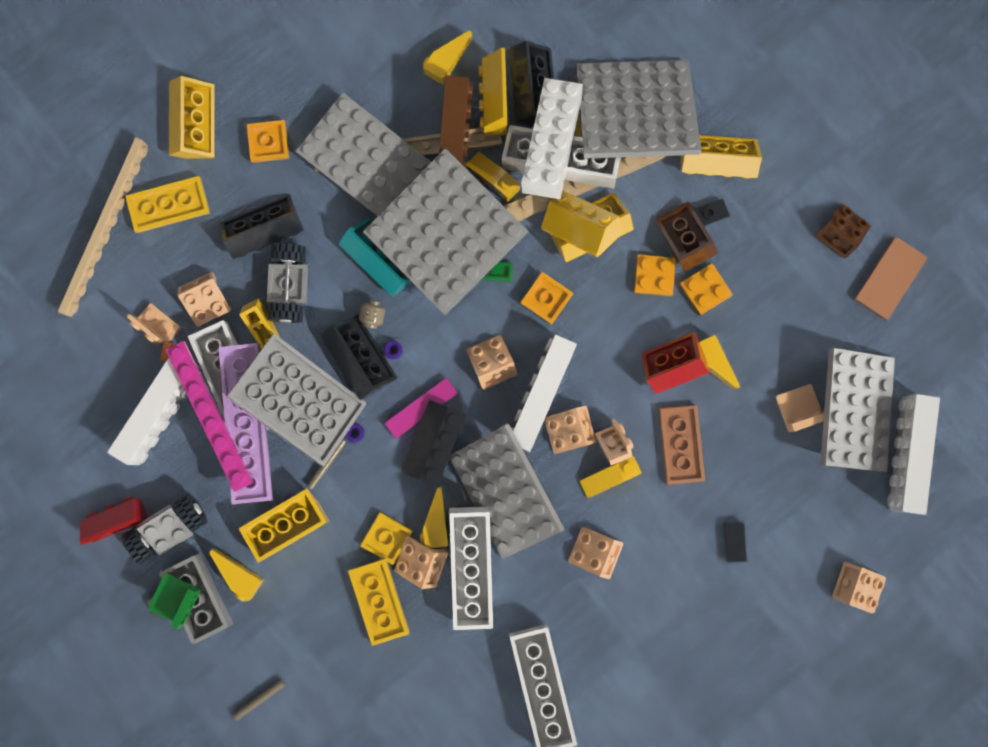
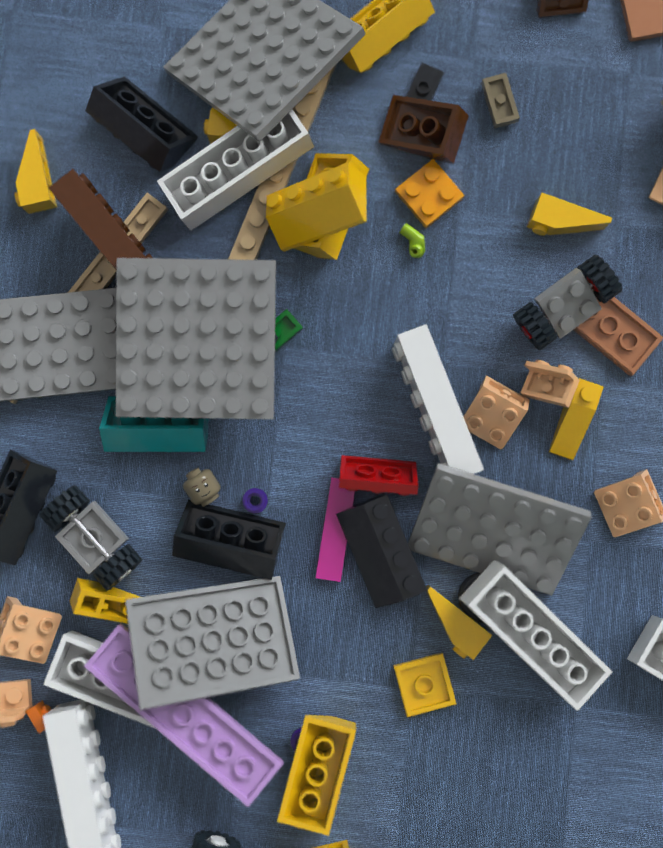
camera: 40 degrees left, 0 degrees up
dark pink plate [166,341,254,492] -> none
dark tan bar [307,439,347,489] -> none
dark purple plate [345,423,364,443] -> none
yellow plate [348,558,410,646] -> none
light nougat bracket [394,537,449,589] -> none
light nougat bracket [466,335,518,390] -> none
yellow slope [467,151,520,203] -> none
yellow slope [479,48,507,136] -> none
light orange plate [520,272,573,325] -> none
white brick [521,78,583,199] -> none
red slope [642,332,709,394] -> none
light orange plate [679,263,733,316] -> none
none -> red plate [339,455,418,496]
none -> lime arm [399,223,425,258]
none -> dark tan plate [481,73,520,128]
none -> plate [513,255,623,351]

